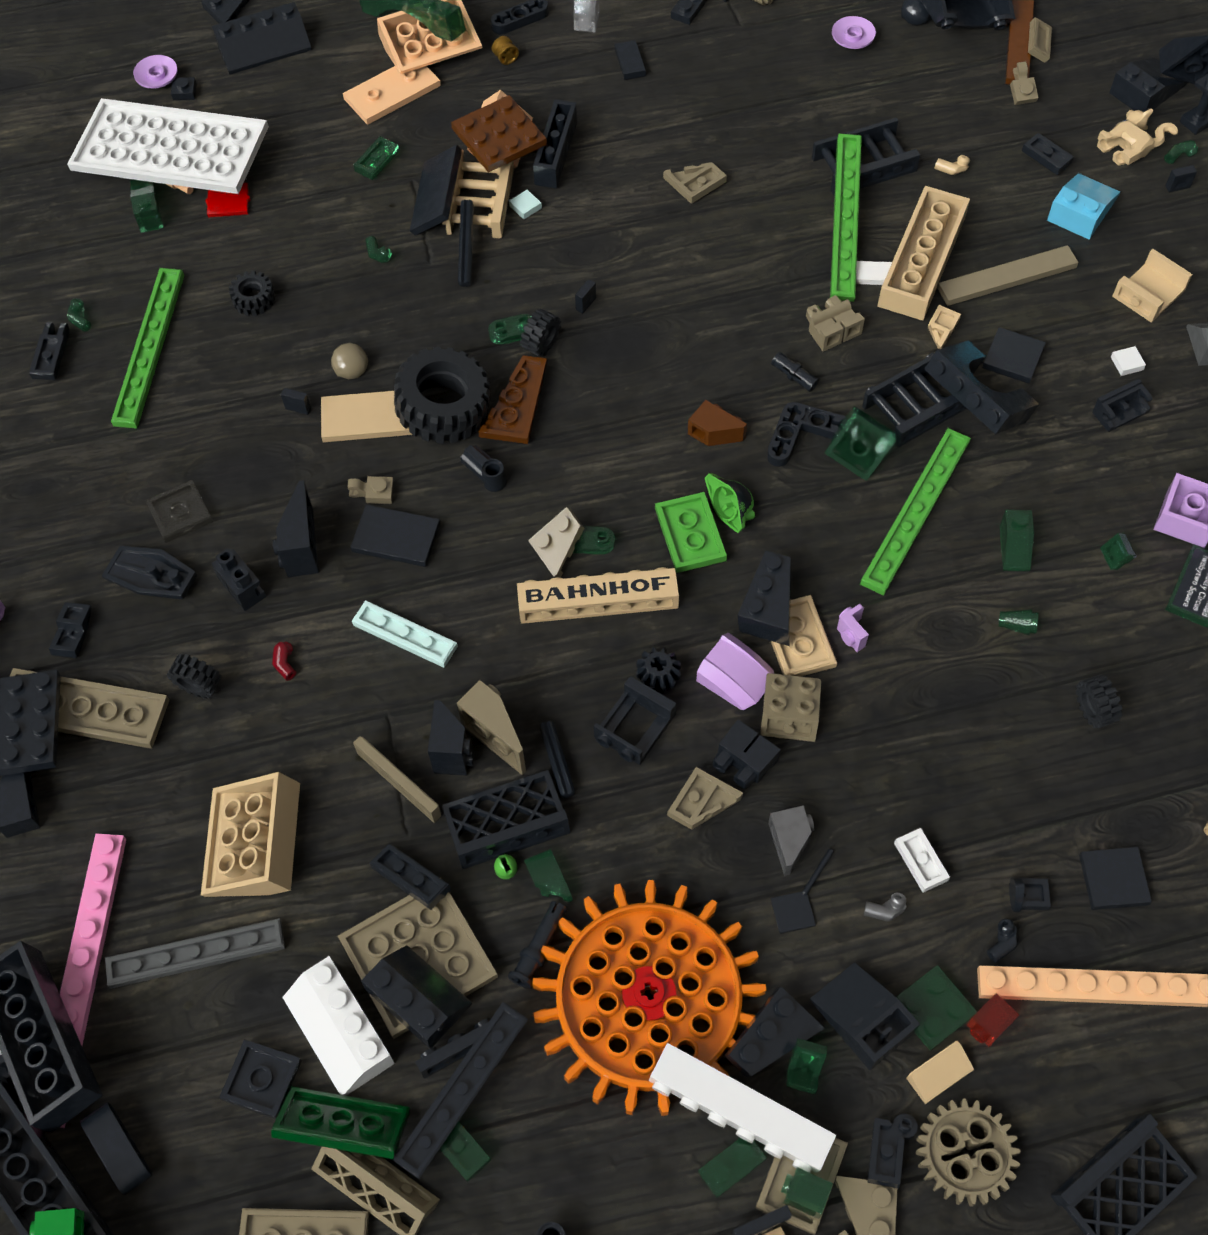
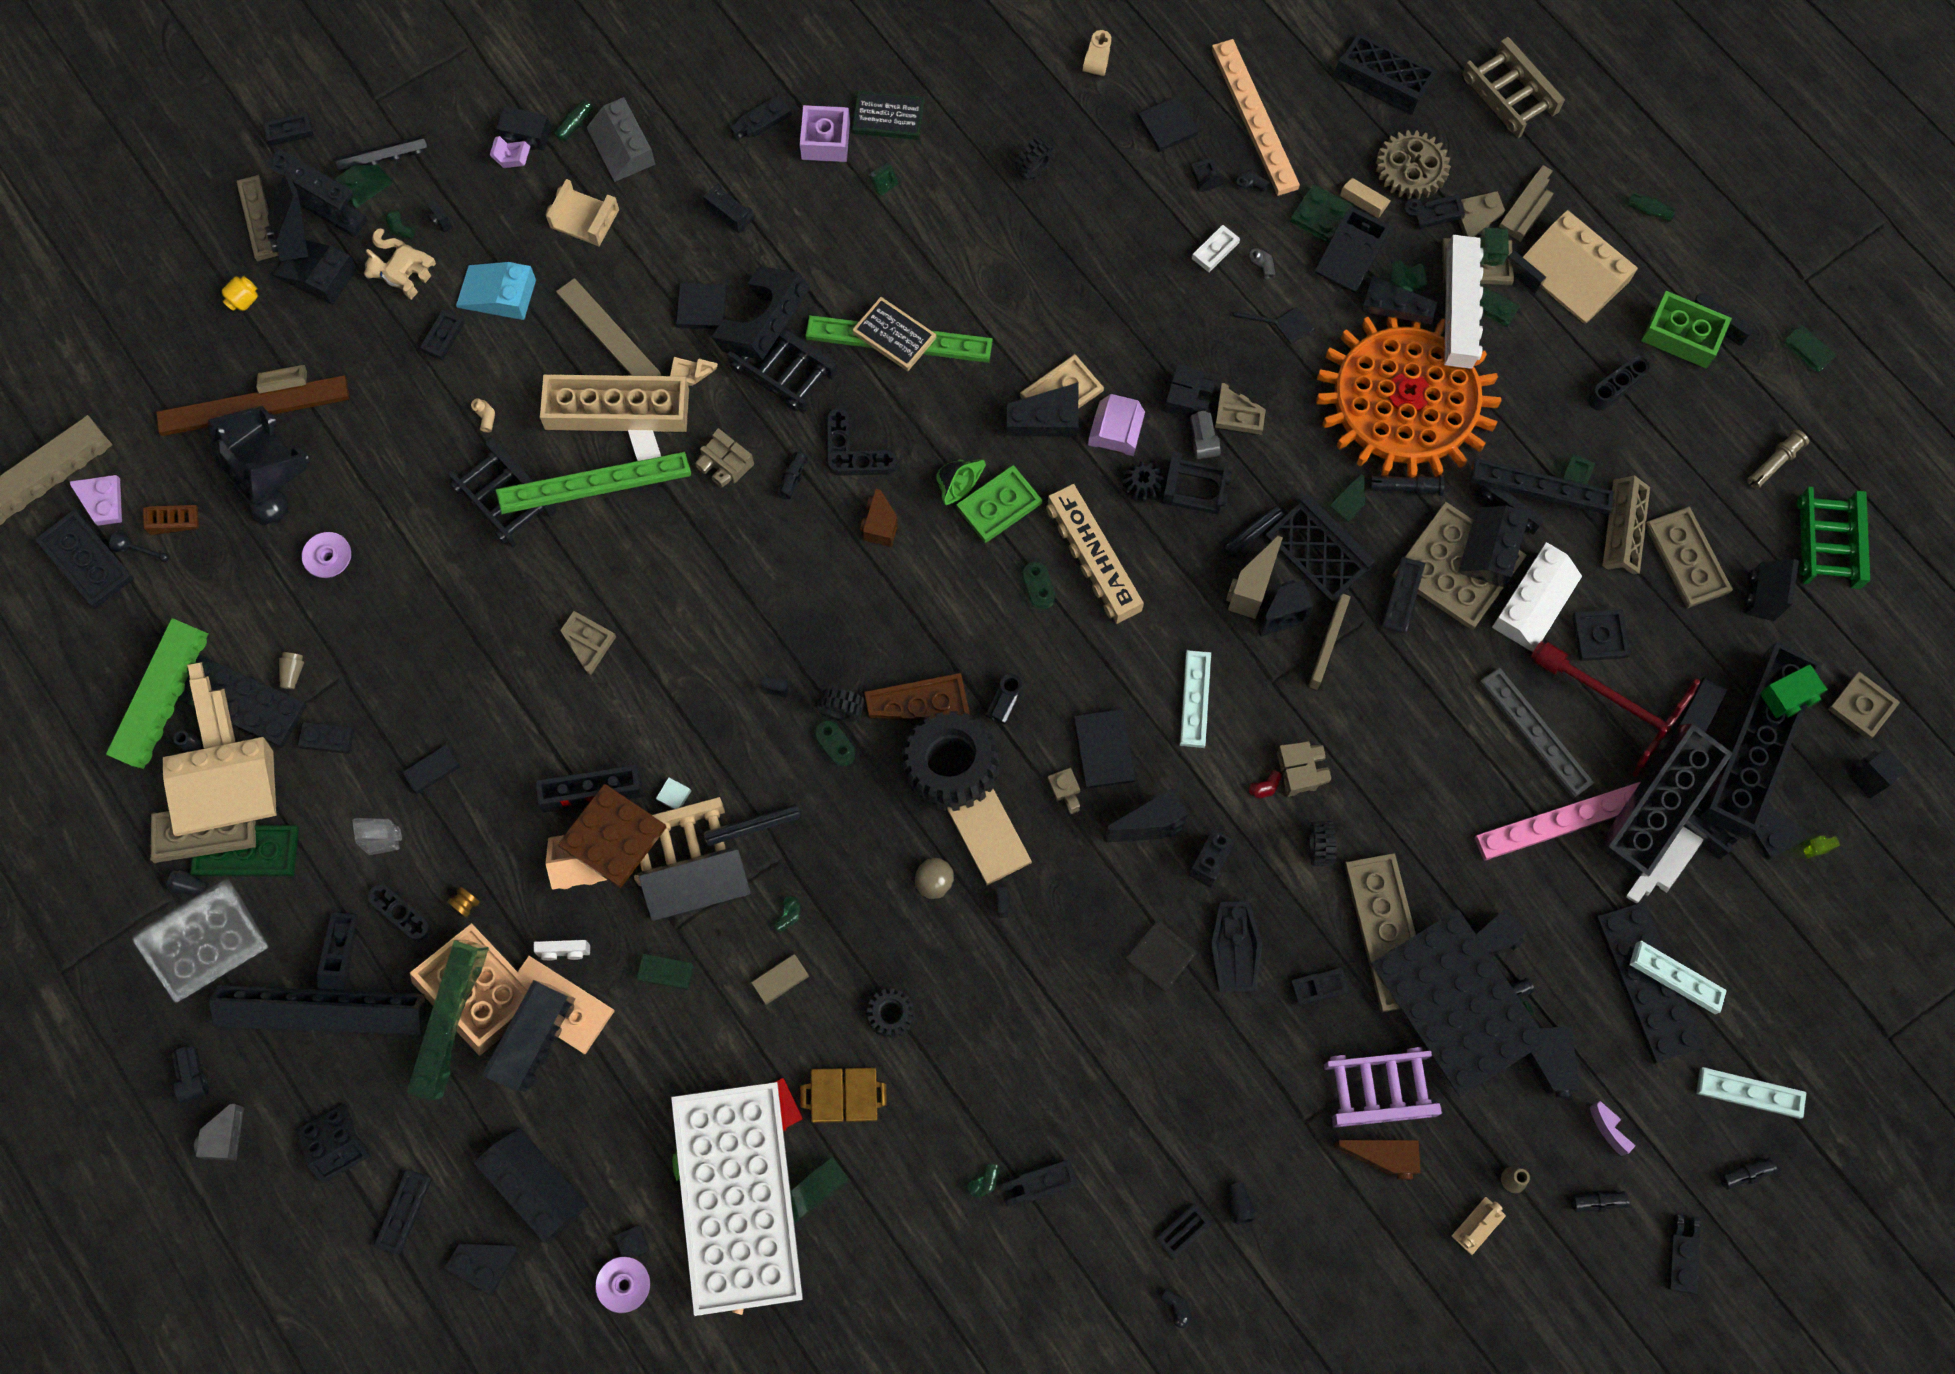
camera: 115 degrees left, 10 degrees up
bright green tile [111,268,184,429] -> none
tan slope [201,772,300,897] -> none
dark green tile [271,1086,410,1159] -> none
bright green hinge [494,854,517,879] -> none
wing [528,507,584,578] -> none
dark tan bracket [760,673,821,742] -> none
flat silver slope [768,806,814,876] -> none
clear green slope [825,406,896,481] -> none
lavender bracket [837,604,869,652] -> none
clear red brick [967,993,1019,1047] -> none
clear green cone [998,609,1039,635] -> none
clear green slope [999,510,1034,571] -> none
dark tan plate [1010,61,1039,105] -> none
white tile [1111,346,1146,376] -> none
none -> yellow head [222,276,258,311]
none -> black slope [482,980,576,1092]
none -> white plate [534,940,590,961]
none -> dark tan tile [751,954,809,1005]
none -> pearl gold piece [800,1068,887,1123]
none -> black tile [852,297,936,371]
none -> dark grey piece [1190,411,1221,460]
none -> dark tan hips [1277,742,1331,797]
none -> dark red piece [1531,641,1700,777]

